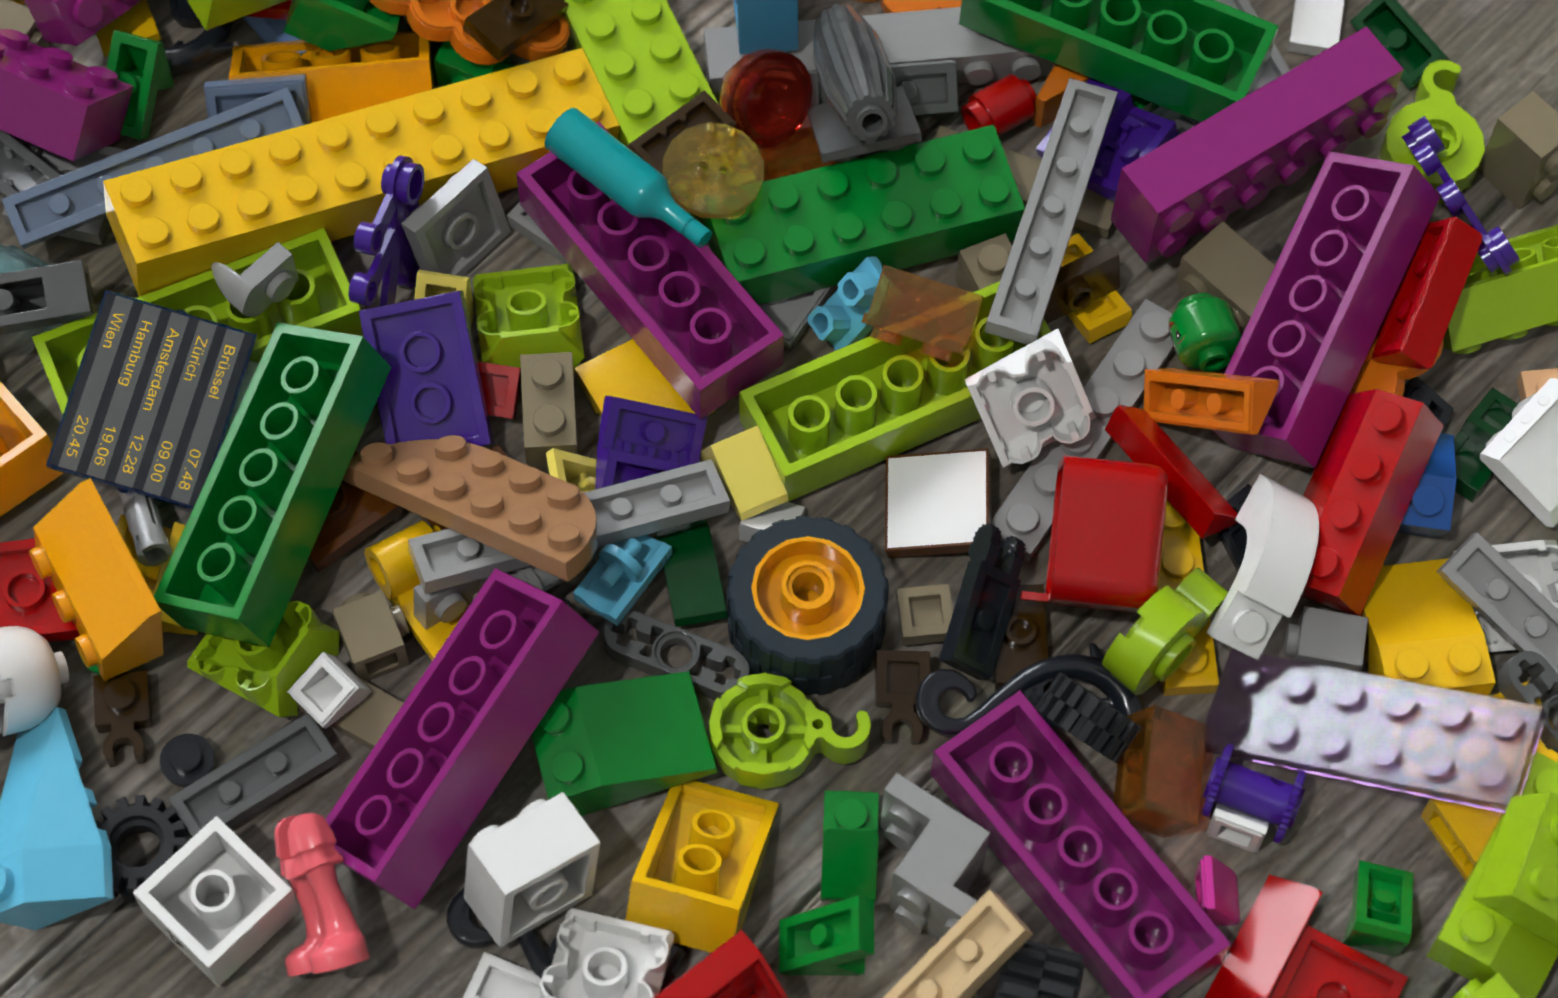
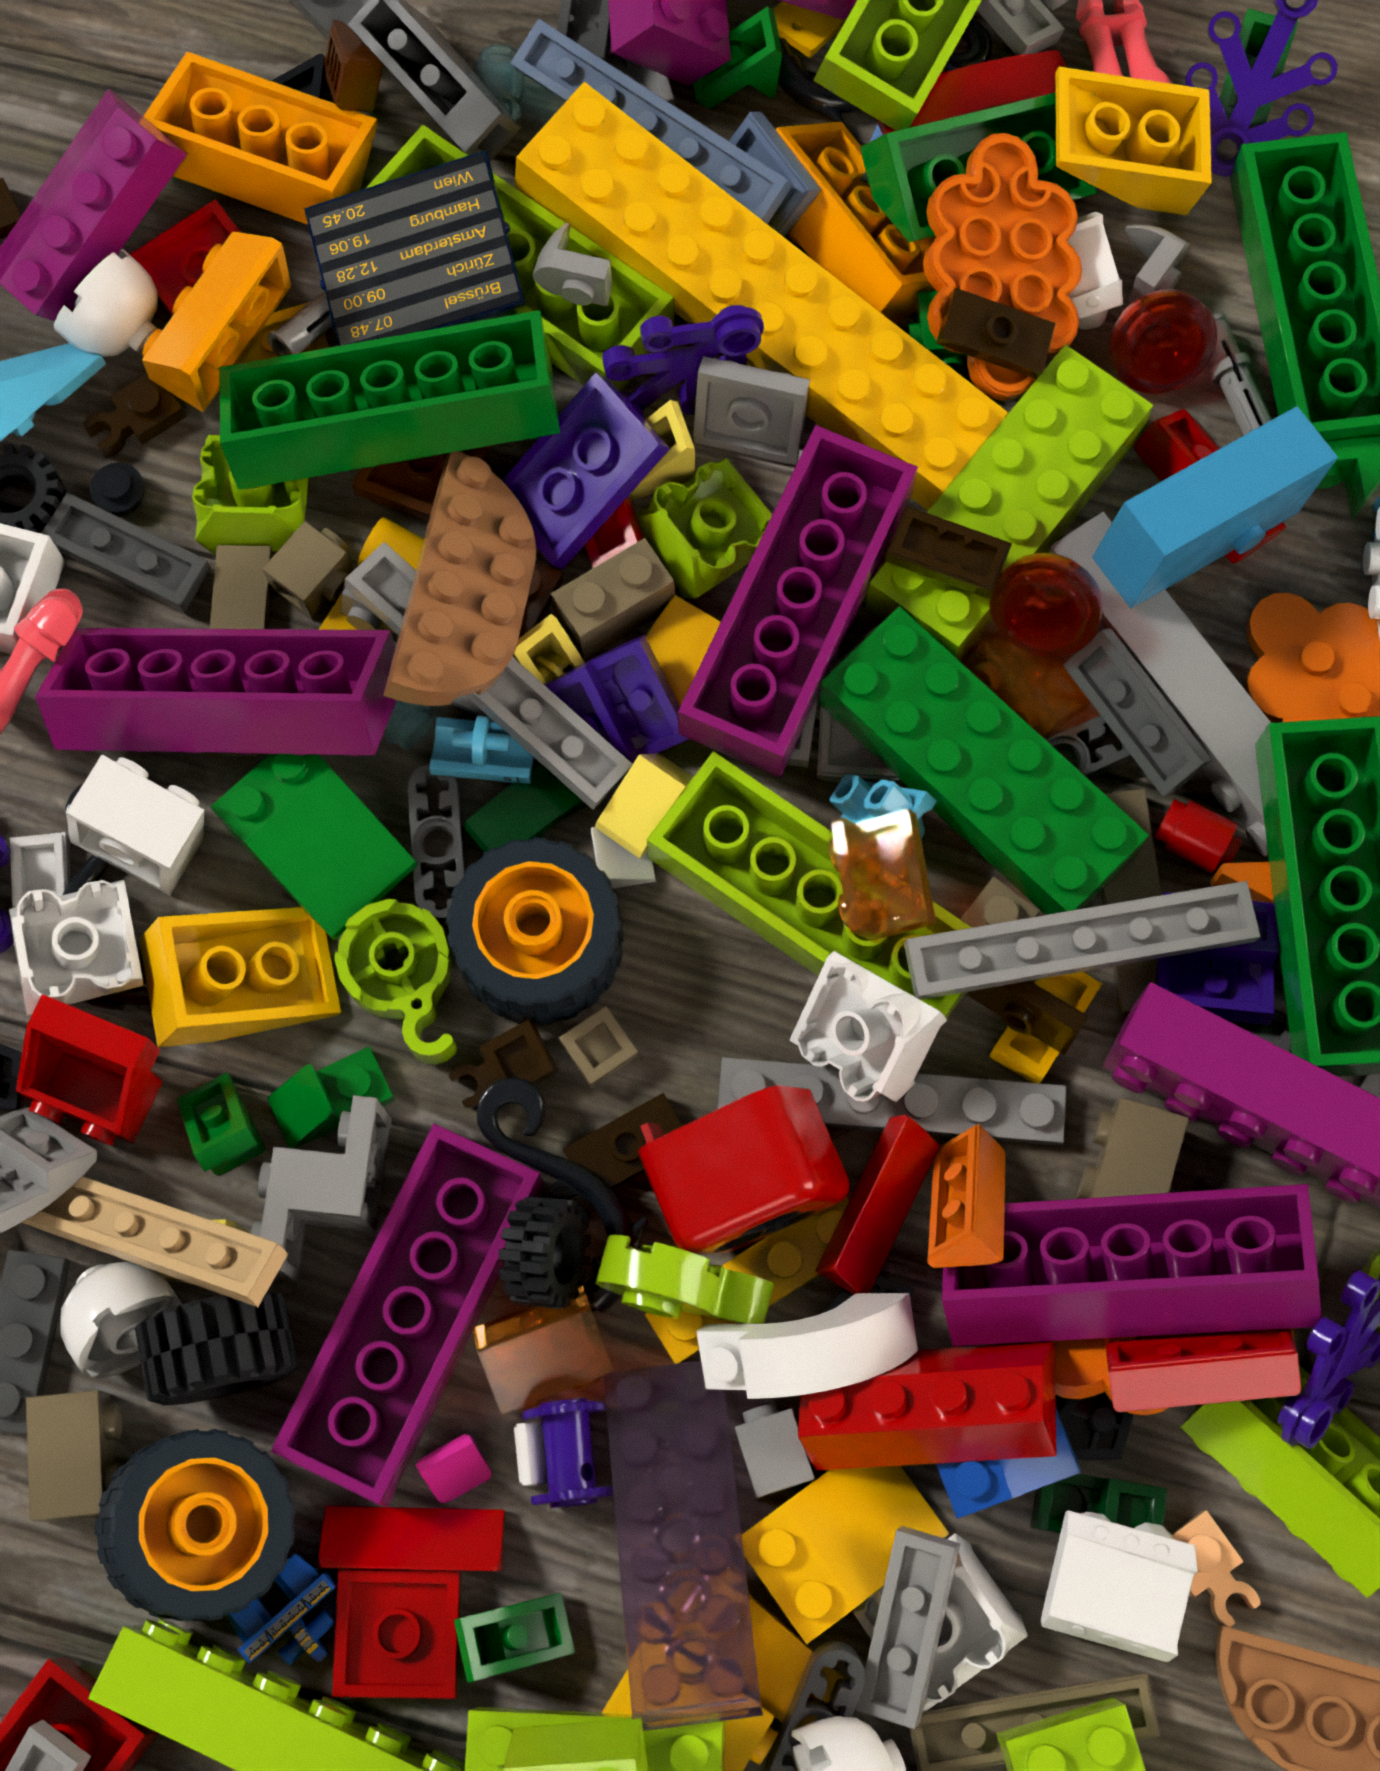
camera: 65 degrees right, 10 degrees up
white slope [288,652,372,729] -> none
teal piece [544,108,712,248] -> none
clear yellow plate [662,122,764,219] -> none
dark grey plate [806,4,922,163] -> none
white tile [885,448,992,558] -> none
black hinge [939,523,1026,680] -> none
green head [1168,293,1242,372] -> none

